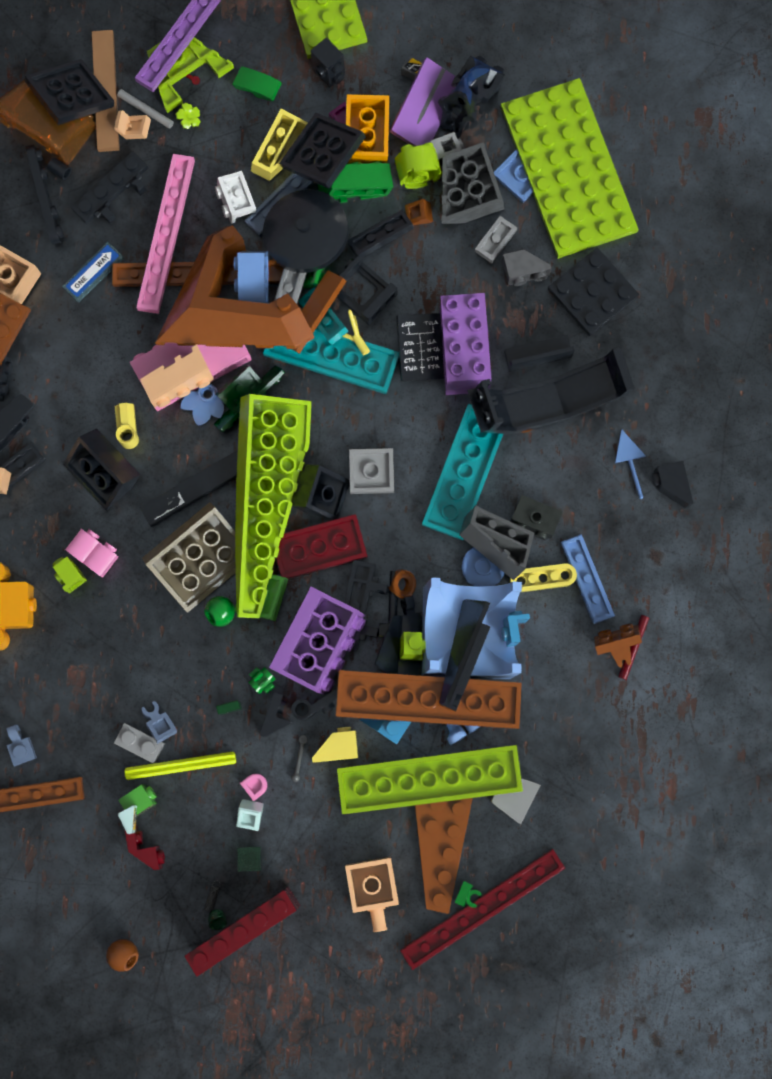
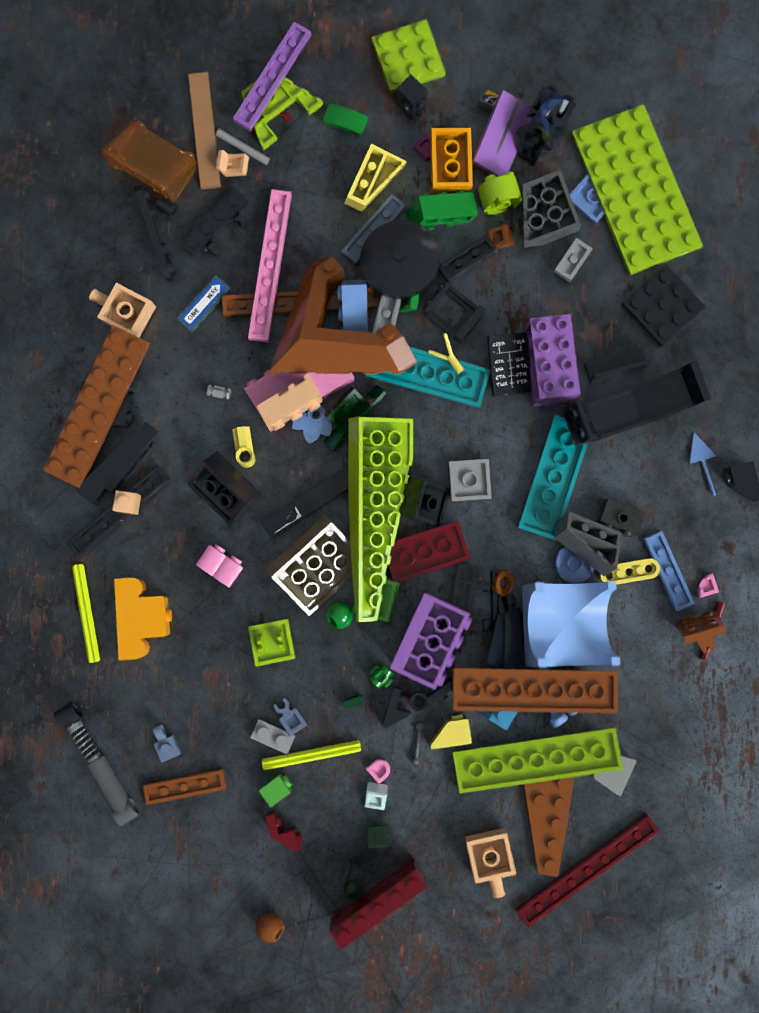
camera: 10 degrees left, 5 degrees up
black plate [25,59,114,125] -> none
lime brick [52,557,87,593] -> none
light aqua slope [118,805,137,834] -> none
lime plant [175,103,200,129] -> none
white bracket [215,171,256,224] -> none
black plate [279,112,366,189] -> none
dark orange tile [291,270,346,354] -> none
teal plate [298,288,348,345] -> none
lime brick [400,632,426,661] -> none
light grey brick [430,132,464,167] -> none
black wedge [439,599,490,711] -> none
green tile [455,881,482,908] -> none
dark azure bracket [501,611,530,647] -> none
flat silver slope [502,250,551,286] -> none
none -> light grey piece [207,384,231,400]
none -> lime plate [248,619,296,667]
none -> bright pink tile [697,573,719,598]

